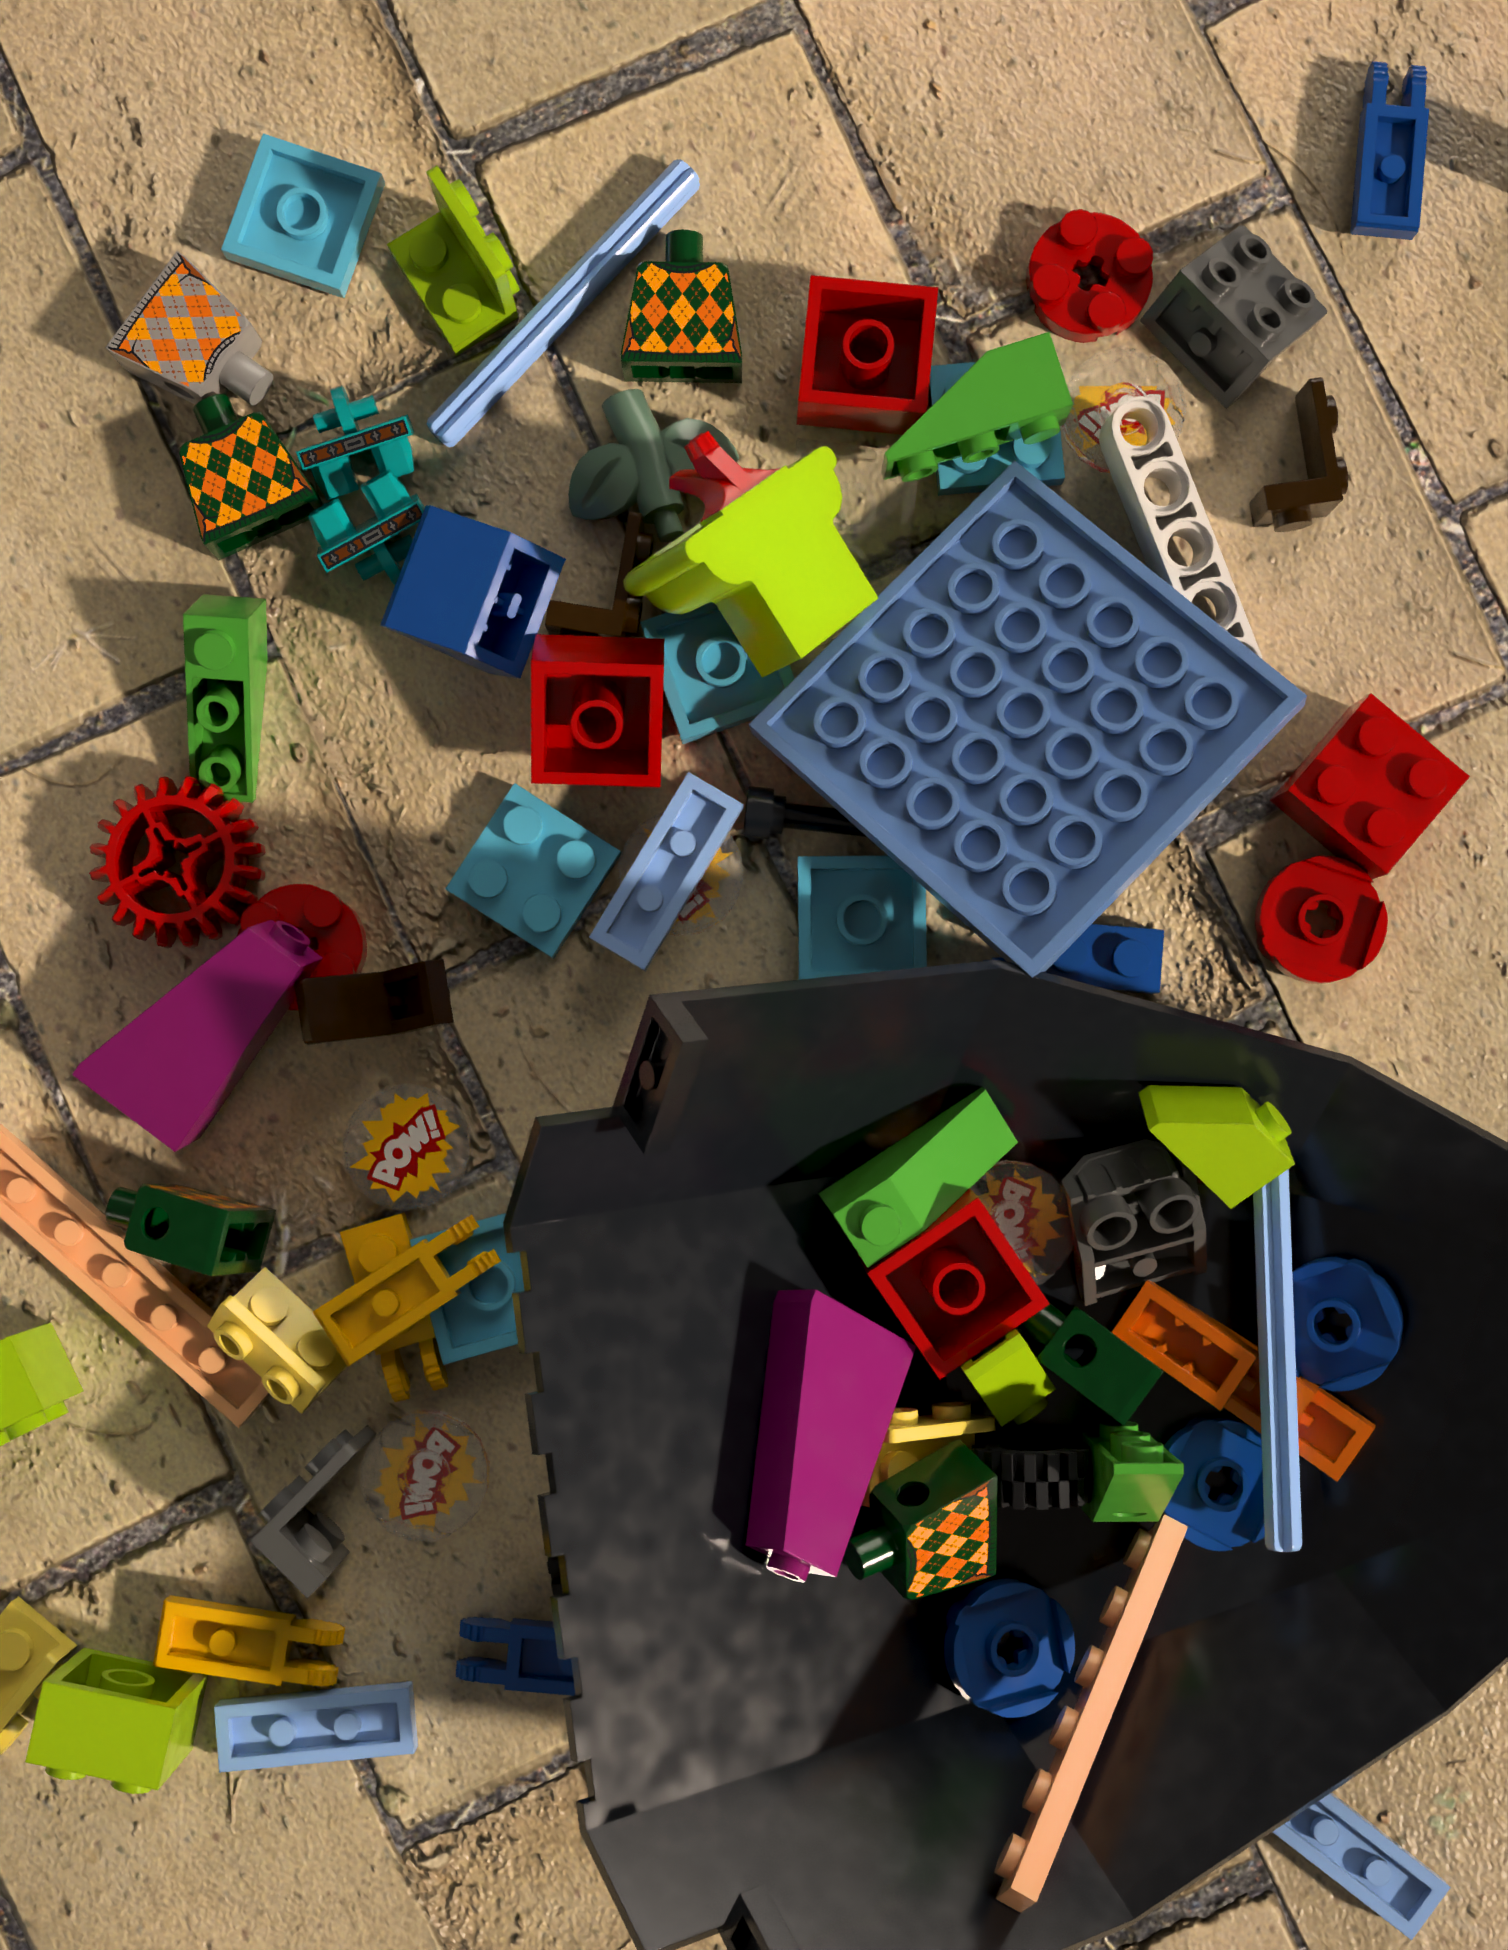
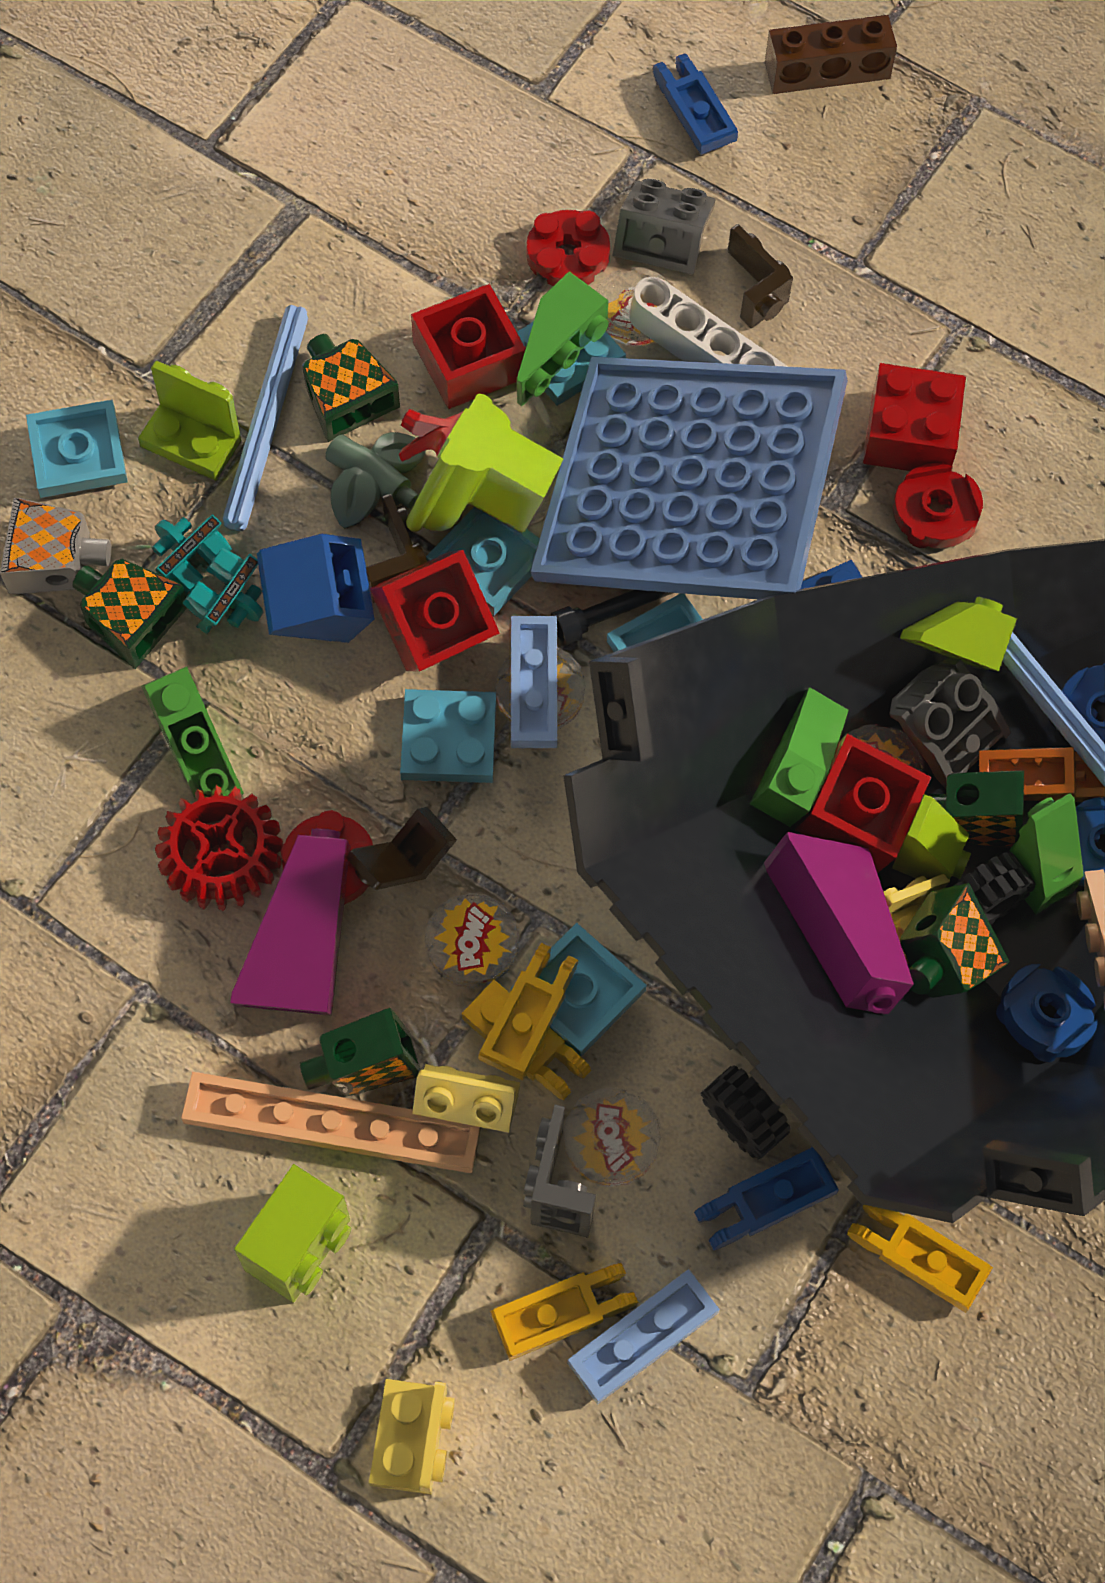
camera: 30 degrees left, 20 degrees down
lime brick [25,1647,208,1794] -> none

